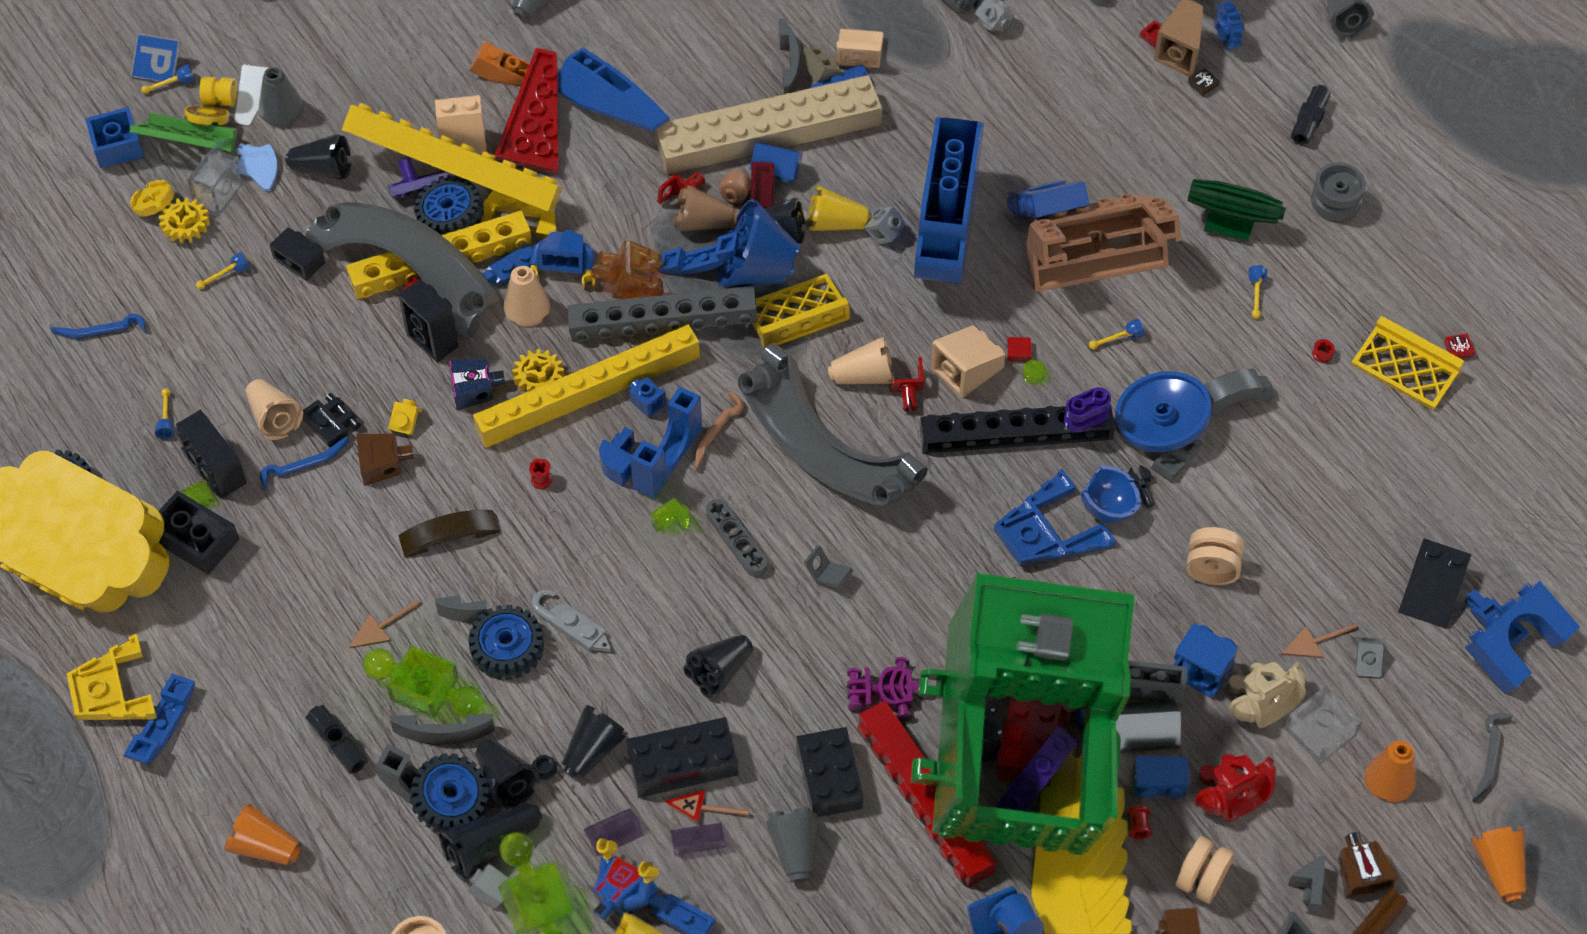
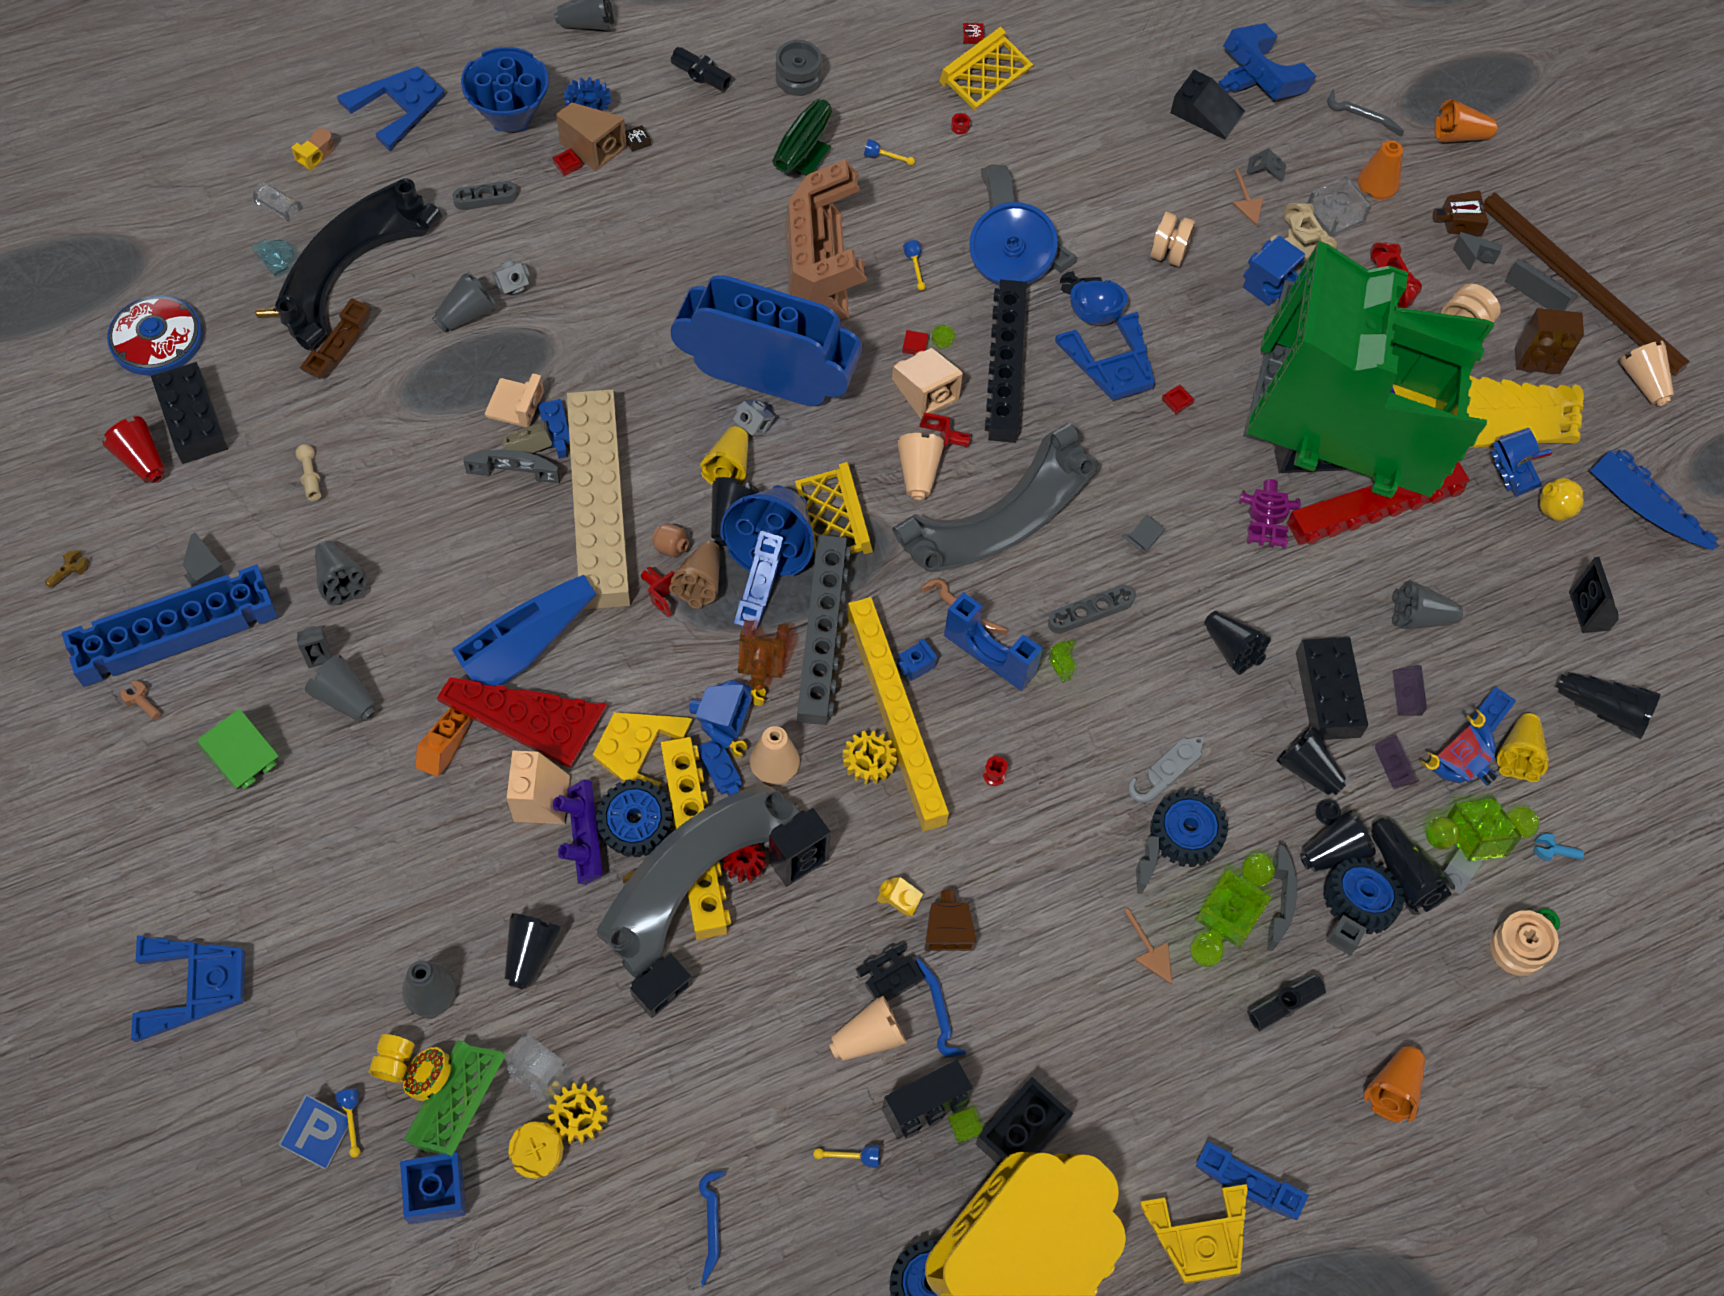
camera: 85 degrees left, 5 degrees up
hinge [196,252,250,290] -> none
white sticker [234,65,268,125] -> none
light blue arm [235,144,278,192] -> none
yellow brick [342,103,563,213] -> none
dark brown slope [398,510,499,558] -> none
dark blue torso [449,359,506,410] -> none
blue brick [599,427,635,487] -> none
piece [664,790,750,823] -> none
blue brick [750,143,803,183] -> none
dark red tile [750,162,774,208] -> none
black brick [796,727,863,817] -> none
blue arch [1007,180,1090,217] -> none
dark grey piece [1017,614,1073,661] -> none
dark purple brick [1064,387,1111,432] -> none

